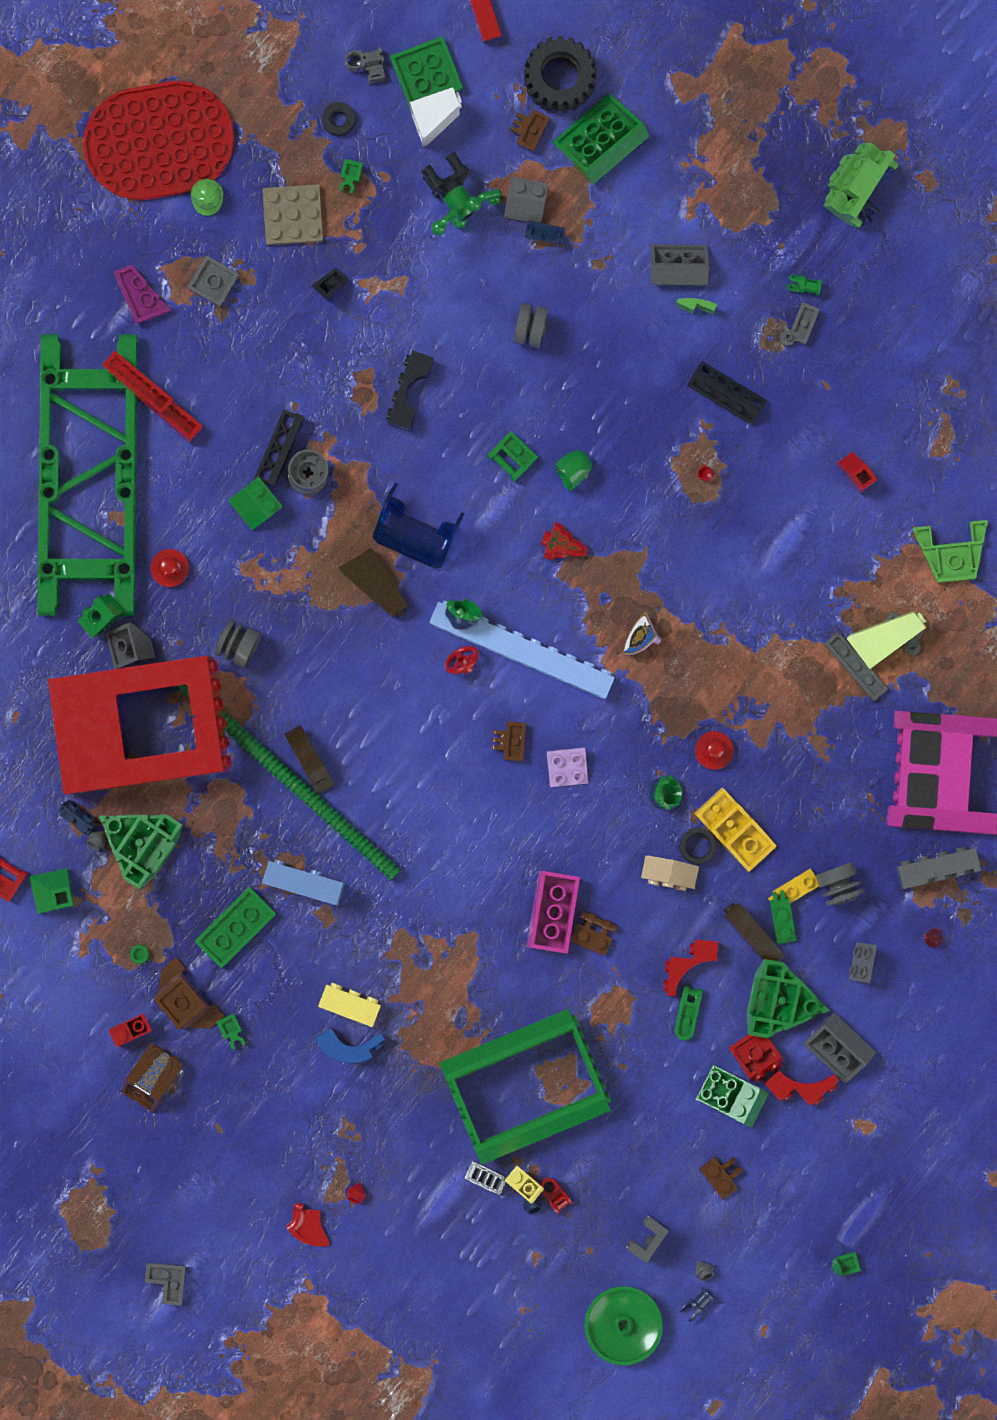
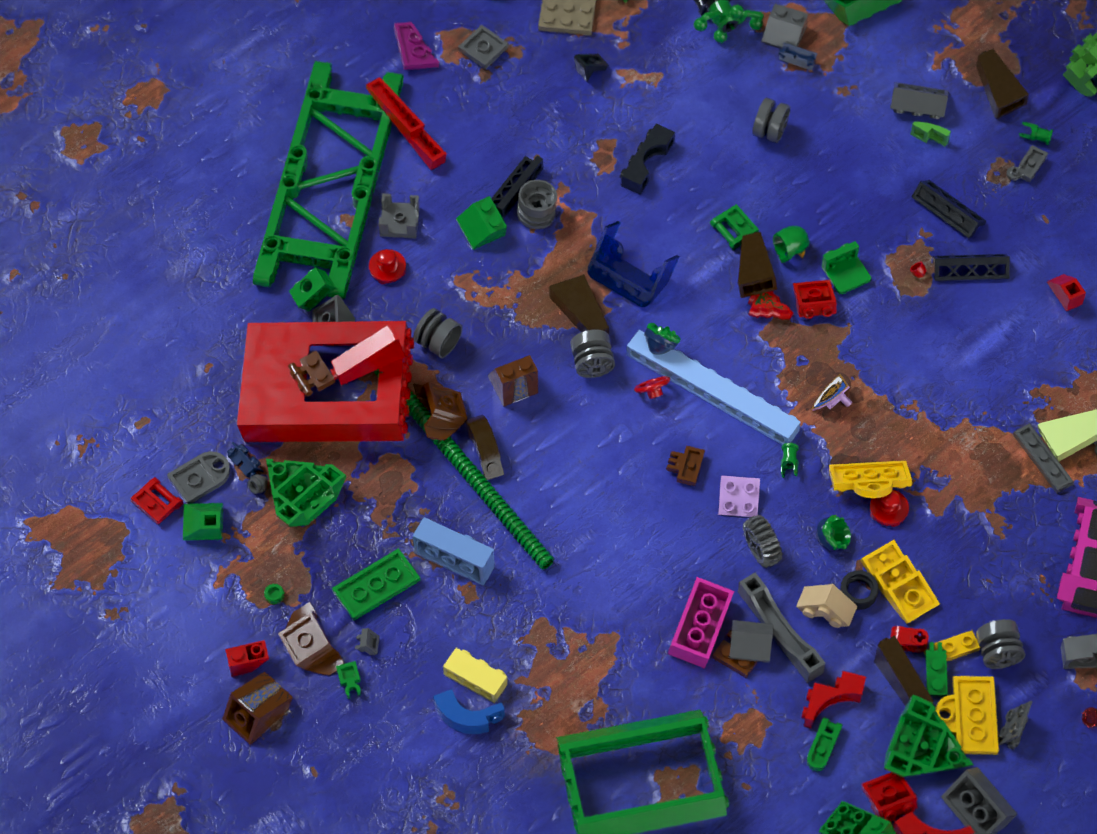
camera: 15 degrees right, 25 degrees down
none -> dark grey tile [167,451,230,504]
none -> reddish brown plate [288,350,335,396]
none -> slope [330,324,405,385]
none -> dark grey tile [355,628,380,655]
none -> dark grey panel [379,193,420,238]
none -> reddish brown piece [413,382,468,441]
none -> reddish brown slope [488,355,538,407]
none -> dark grey wheel [570,330,615,378]
none -> dark grey slope [729,620,773,663]
none -> dark brown slope [738,232,777,298]
none -> dark grey arch [738,572,825,683]
none -> dark grey gear [743,515,782,568]
none -> green piece [781,443,799,478]
none -> red plate [793,280,837,319]
none -> green bracket [821,241,871,294]
none -> yellow plate [829,461,912,498]
none -> red piece [890,626,929,653]
none -> black fence [932,254,1010,281]
none -> yellow plate [935,676,999,755]
none -> dark brown slope [976,49,1029,119]

